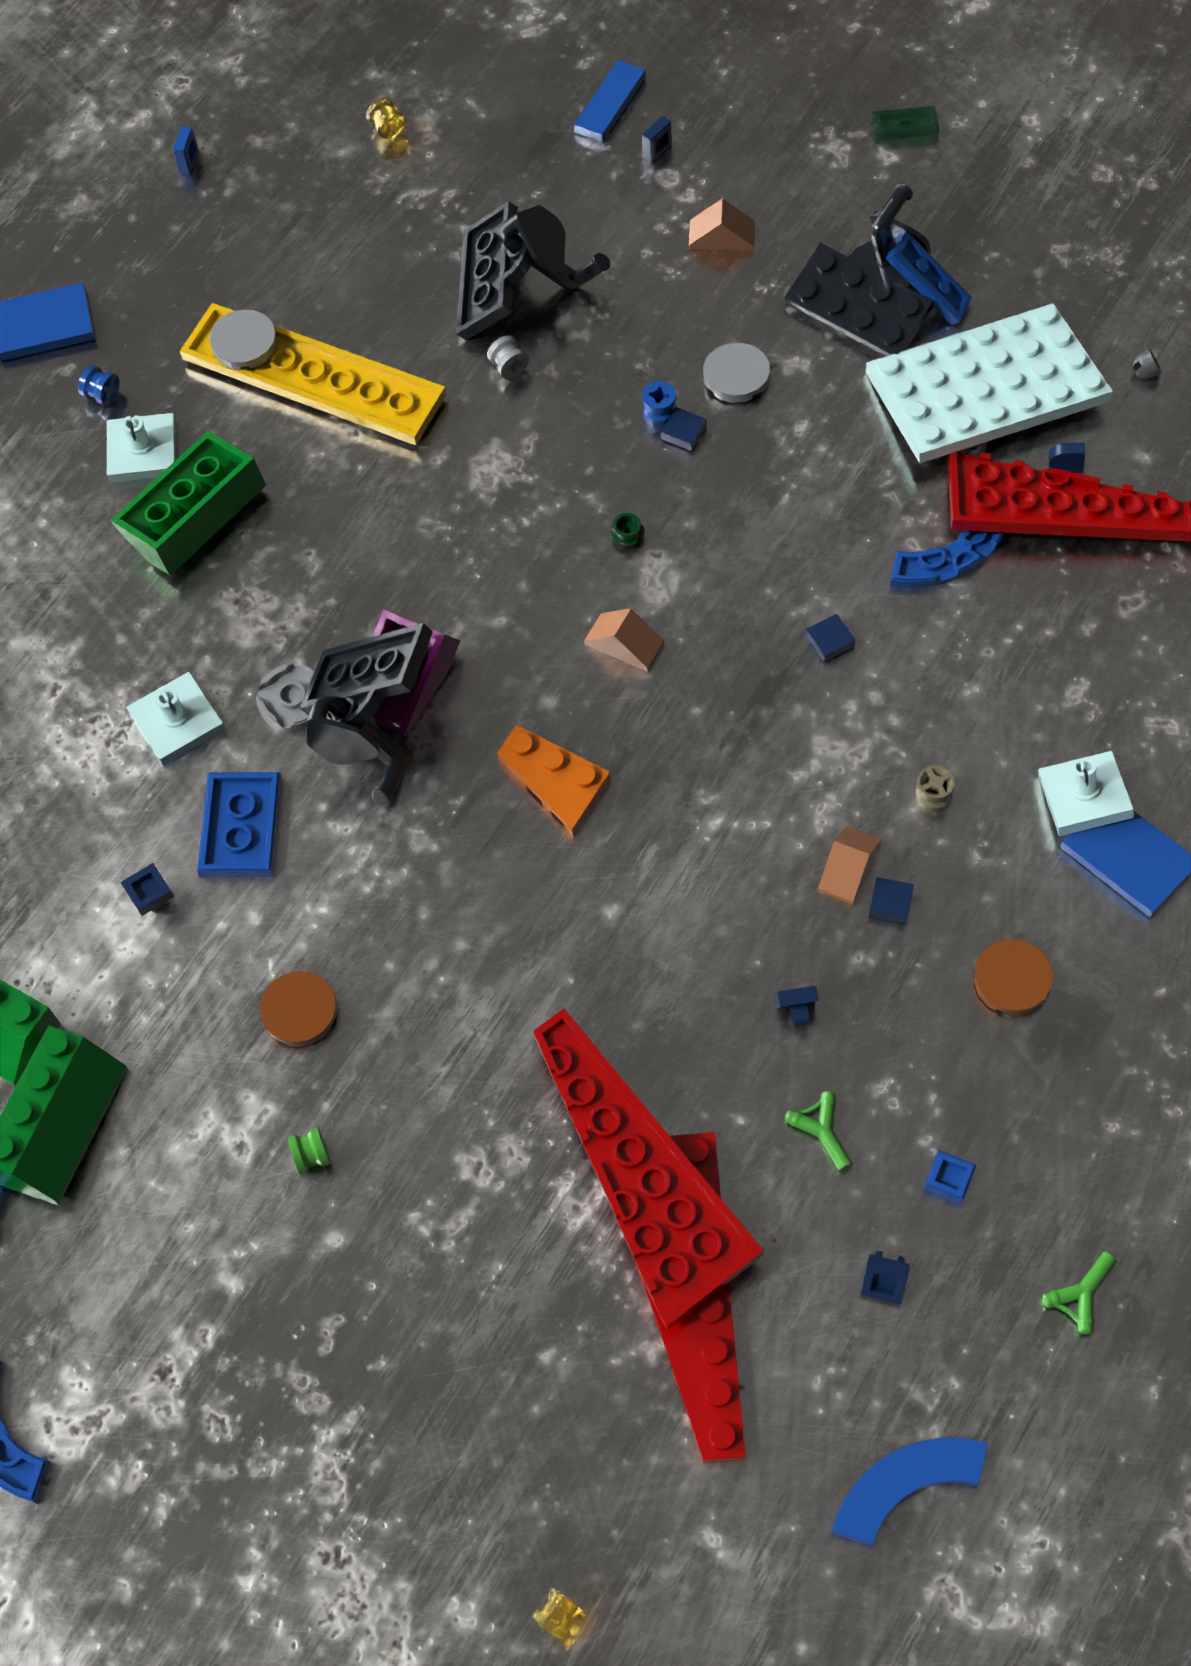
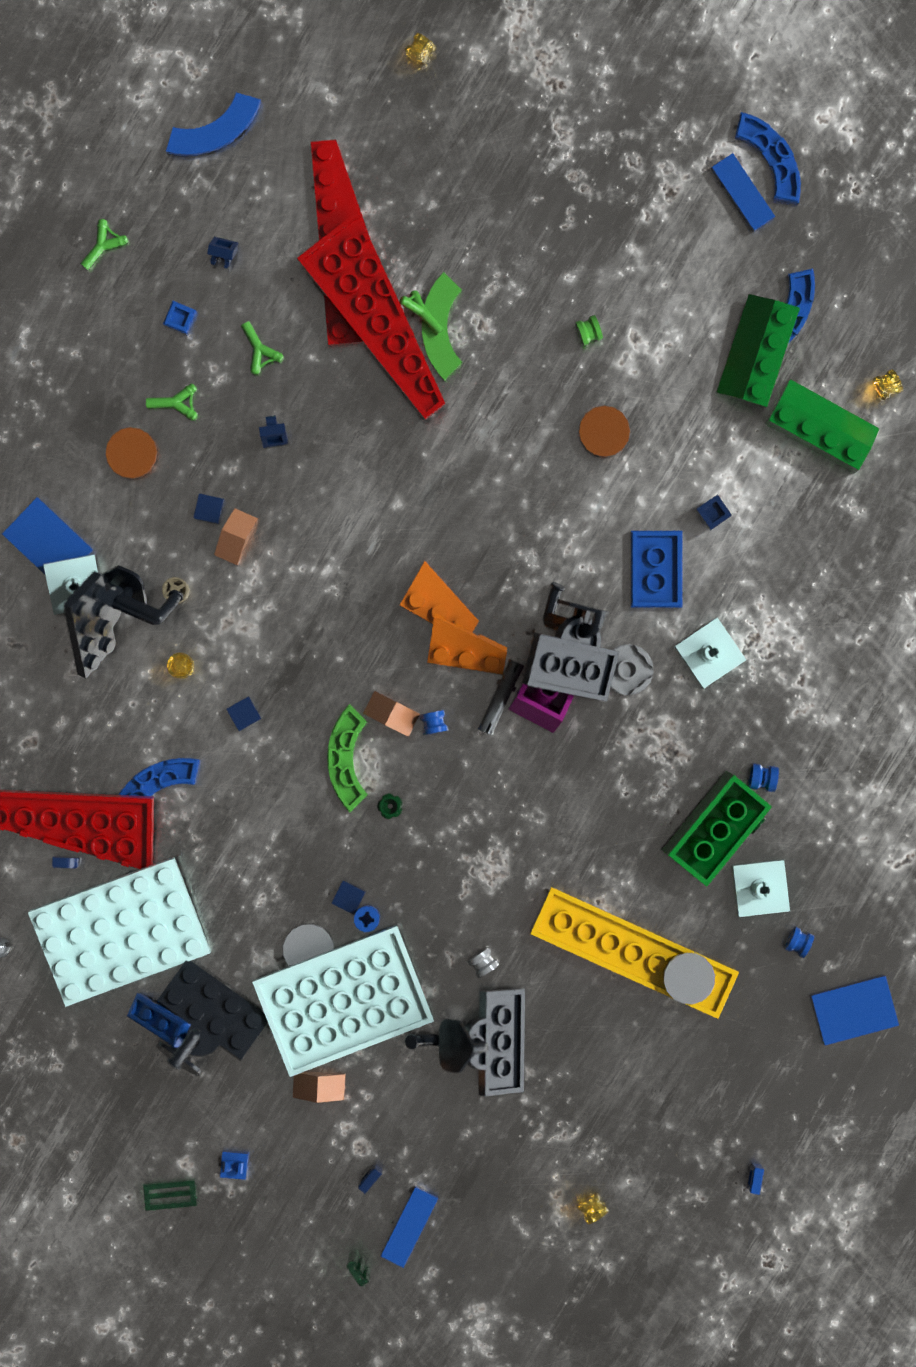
camera: 175 degrees right, 25 degrees up
none -> black plate [63,565,183,678]
none -> bright green piece [146,383,197,420]
none -> clear yellow wheel [167,653,195,679]
none -> blue tile [220,1150,249,1180]
none -> light aqua plate [252,925,434,1077]
none -> bright green tile [327,704,368,812]
none -> clear green tile [346,1249,371,1287]
none -> bright green piece [399,290,444,335]
none -> blue wheel [419,710,448,735]
none -> bright green tile [422,272,462,381]
none -> orange wing [427,613,507,675]
none -> dark grey pin [478,659,524,736]
none -> blue tile [711,153,775,232]
none -> blue wheel [749,763,779,792]

